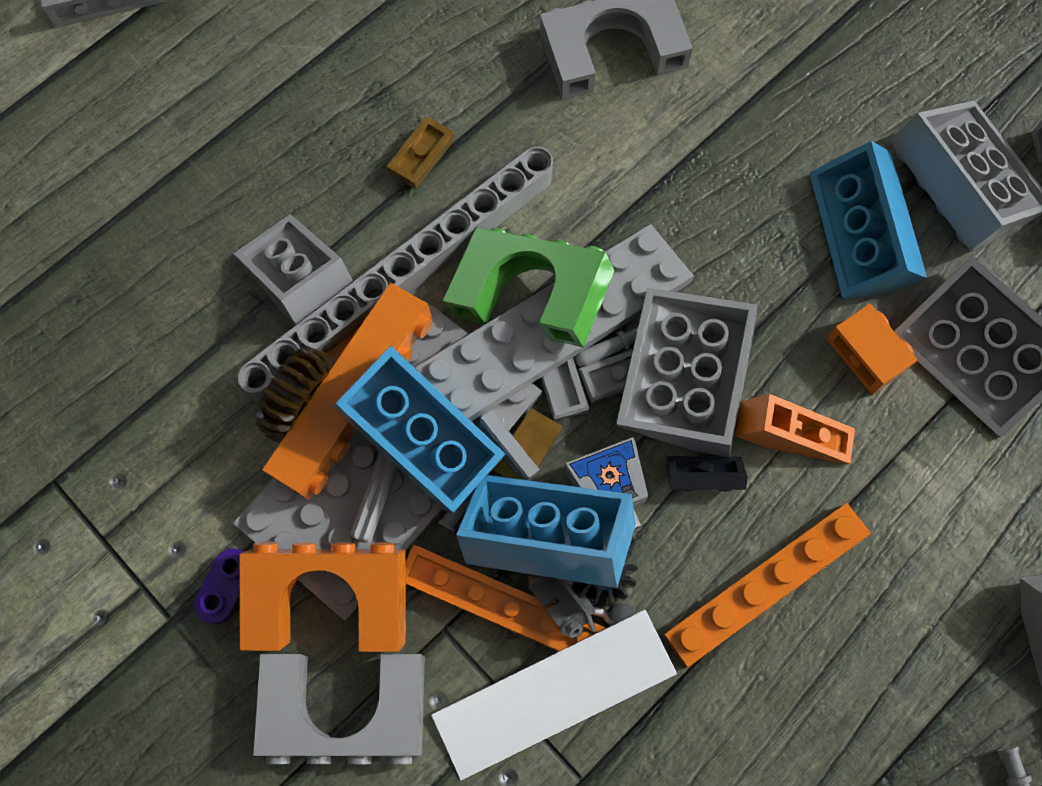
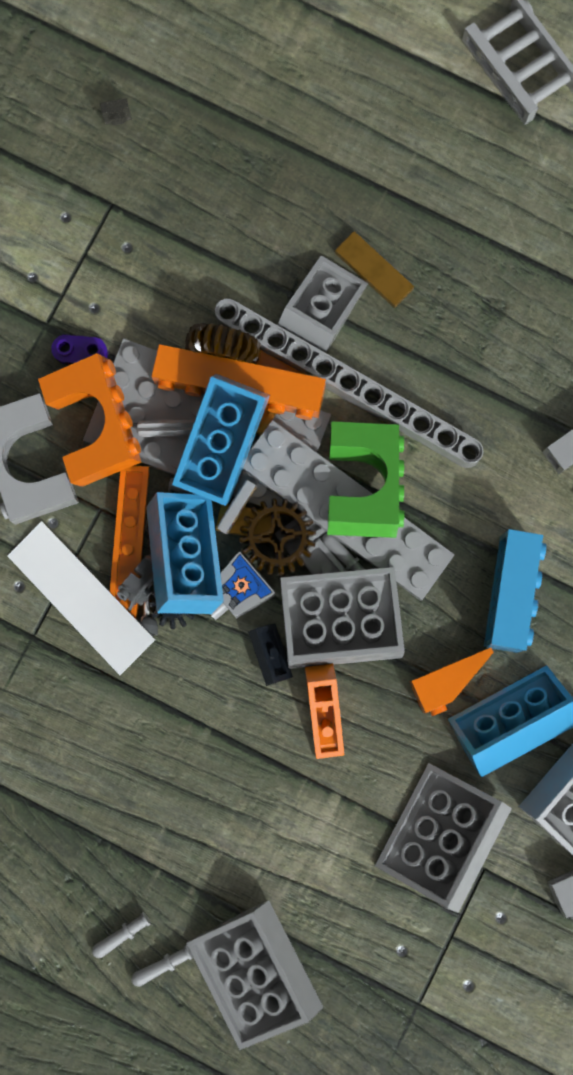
camera: 70 degrees right, 10 degrees up
pearl gold plate [387,116,455,190] -> none
orange plate [663,503,871,668] -> none
orange brick [827,303,918,395] -> none
none -> dark brown gear [239,498,316,575]
none -> pearl gold tile [335,231,414,308]
none -> orange slope [410,648,494,716]
none -> dark azure brick [483,529,546,653]

